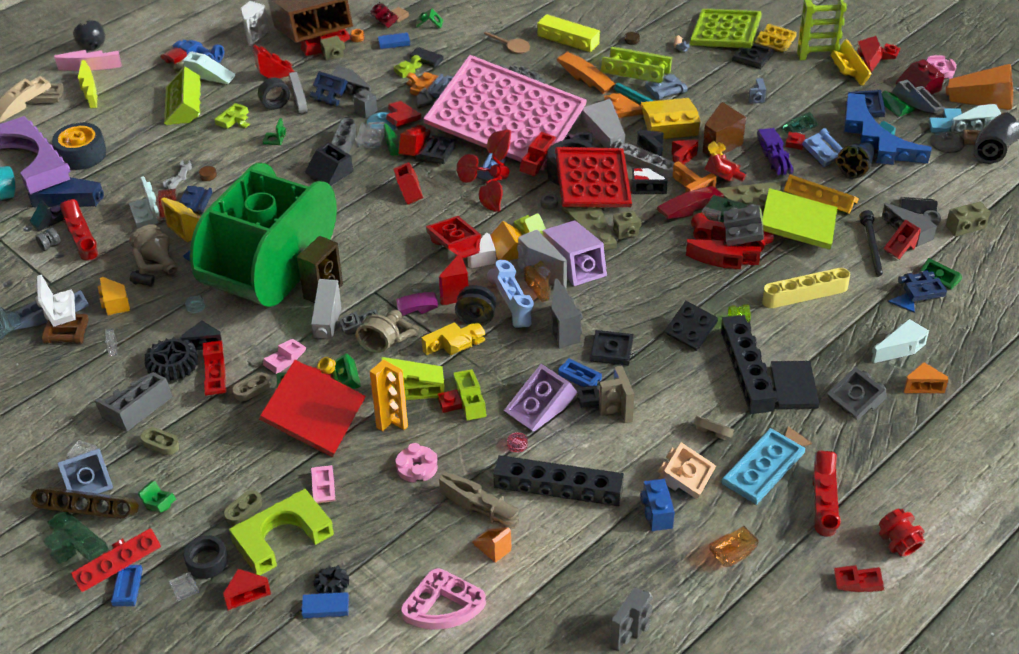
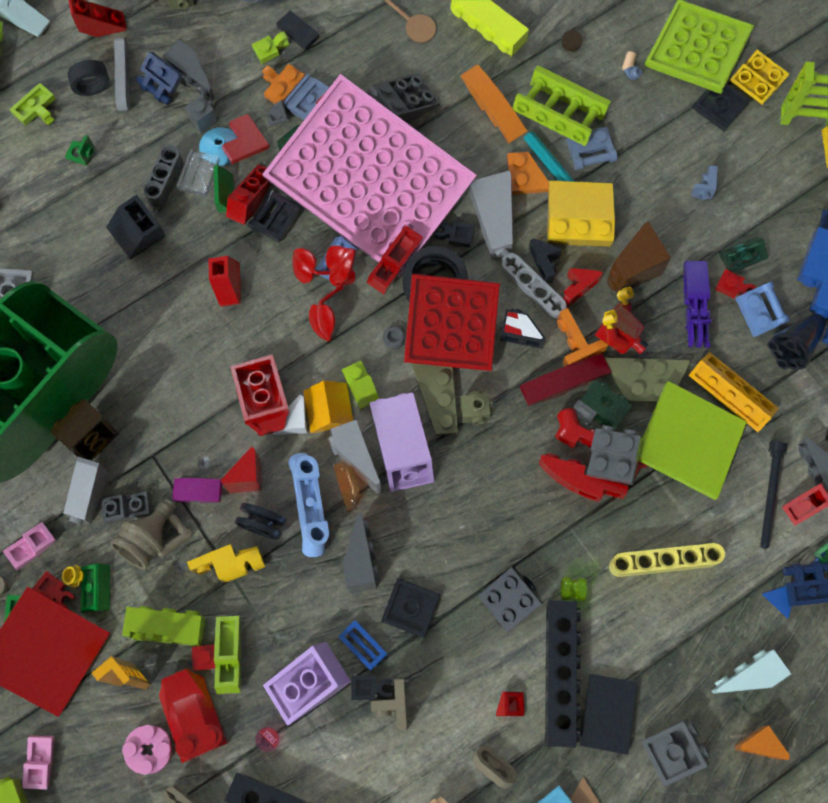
camera: 10 degrees right, 30 degrees up
none -> red slope [159,668,228,763]
none -> red slope [496,691,524,717]

